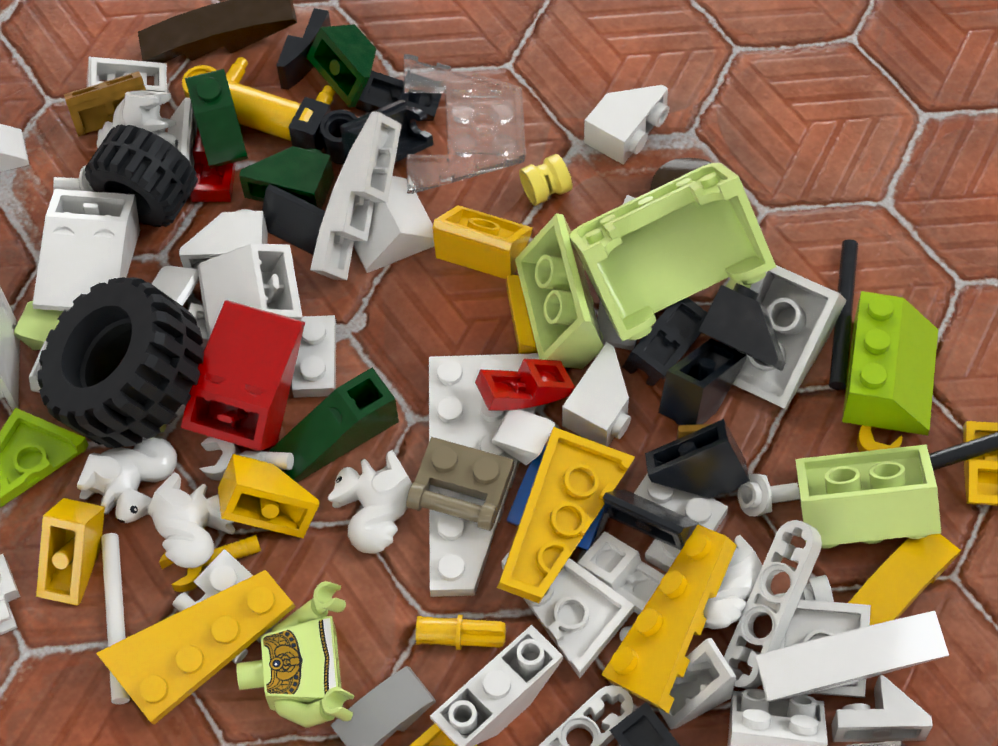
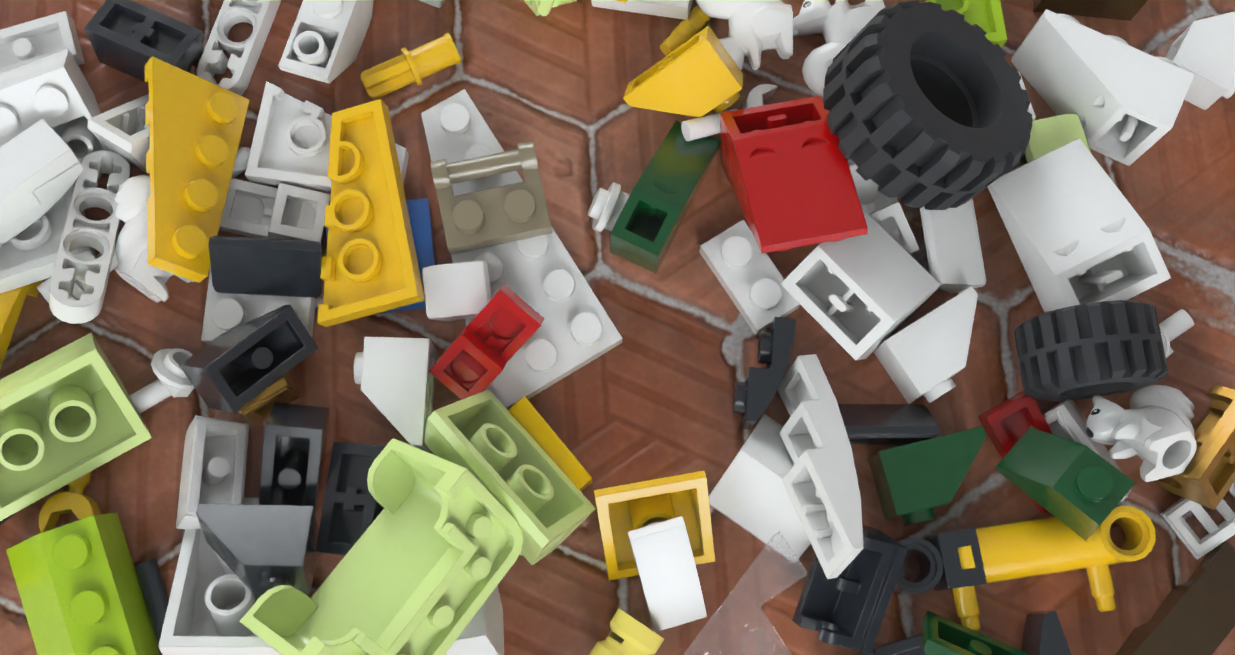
camera: 145 degrees right, 15 degrees up
white animal [328,450,412,554] -> none
none -> white slope [176,415,249,530]
none -> white plate [588,182,630,232]
none -> white slope [628,516,707,632]
none -> black slope [732,317,796,430]

